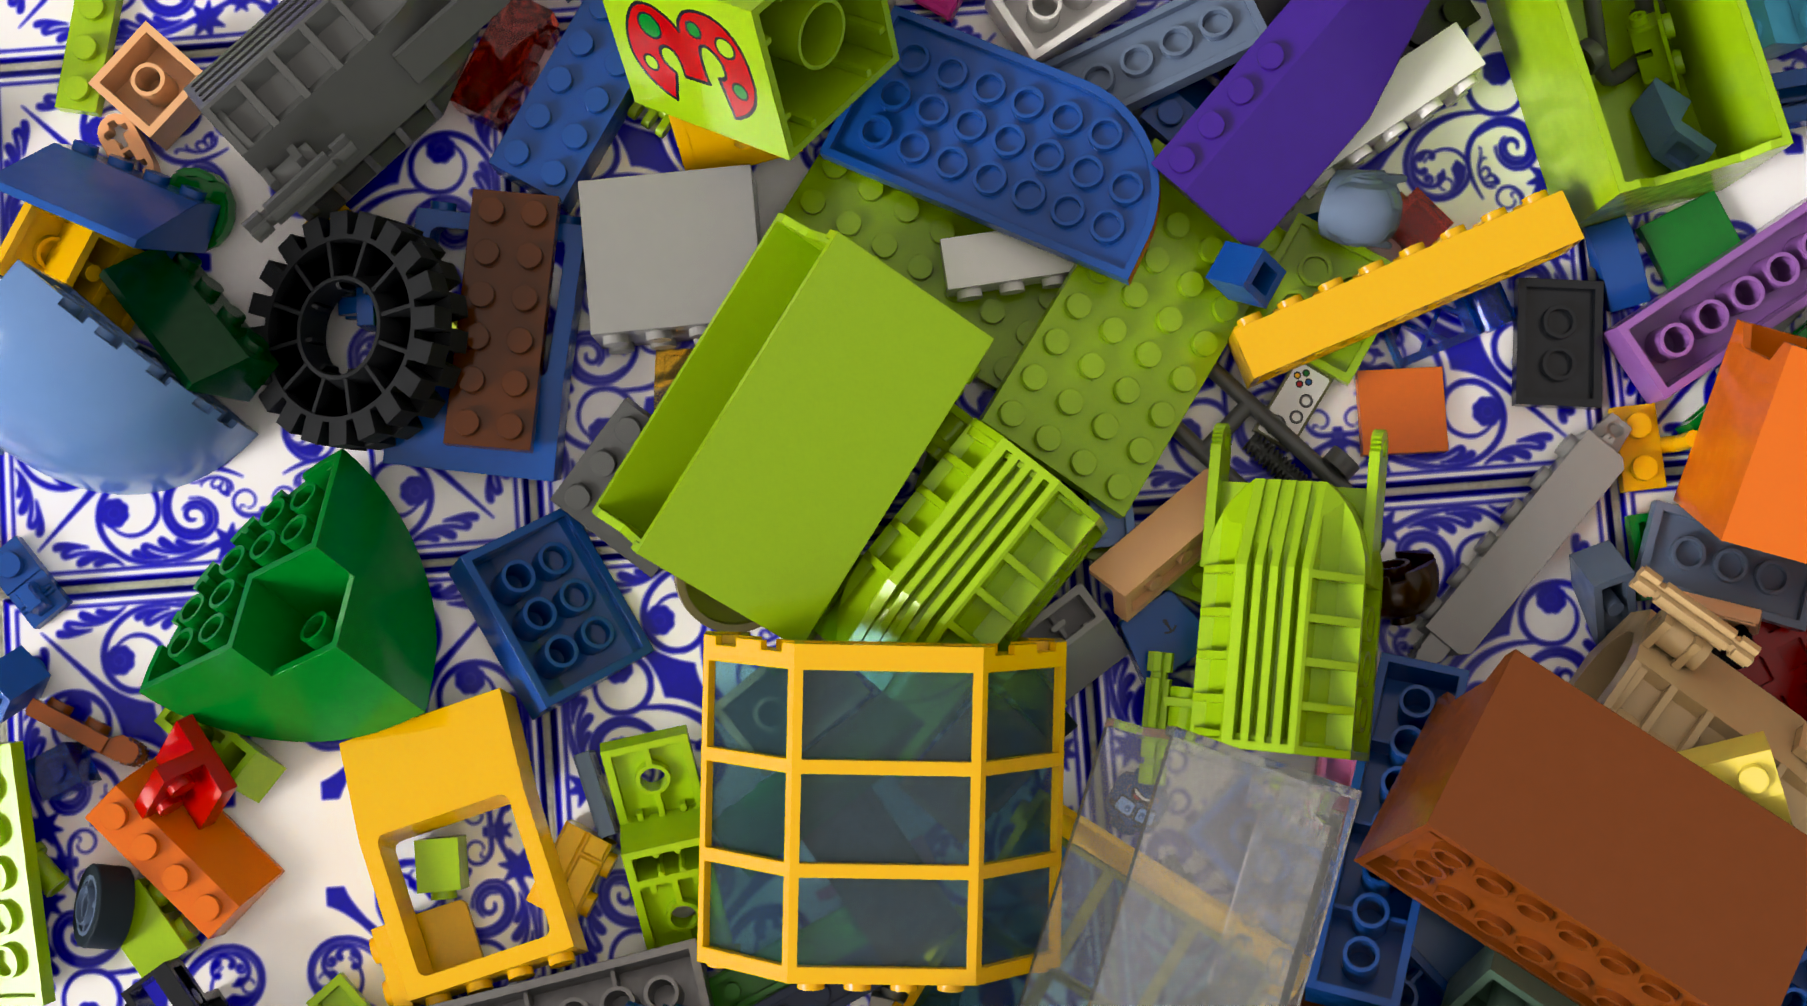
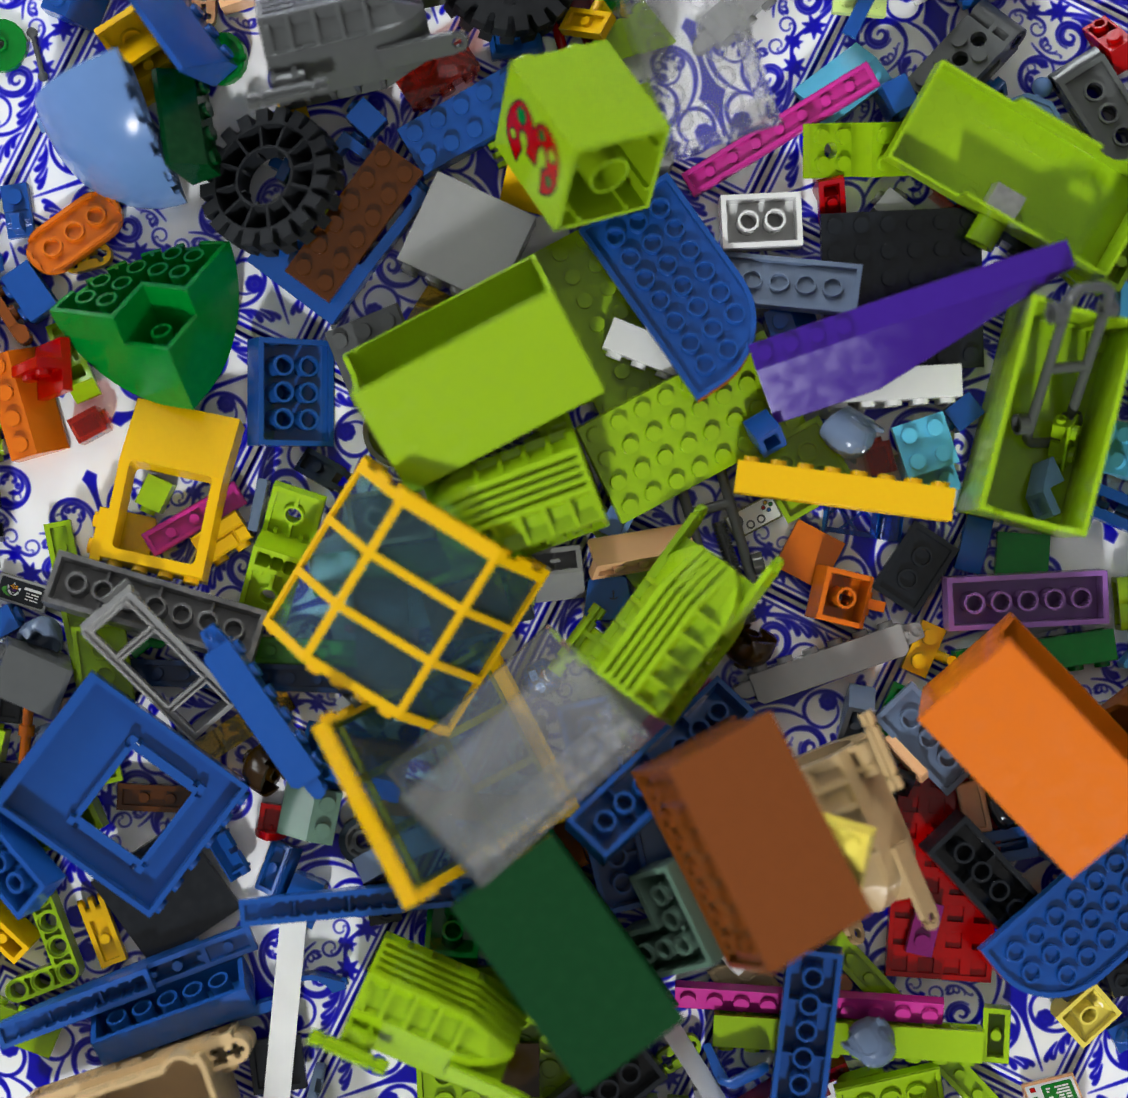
camera: 30 degrees right, 5 degrees up
none -> blue brick [0,260,59,325]
none -> orange tile [26,191,124,275]
none -> clear red brick [66,405,113,445]
none -> yellow beam [68,244,114,274]
none -> dark pink tile [141,481,247,557]
none -> black hinge [294,447,360,499]
none -> blue brick [345,97,389,143]
none -> orange hinge [805,565,886,629]
none -> medium azure bracket [890,411,962,490]
none -> blue brick [942,391,985,434]

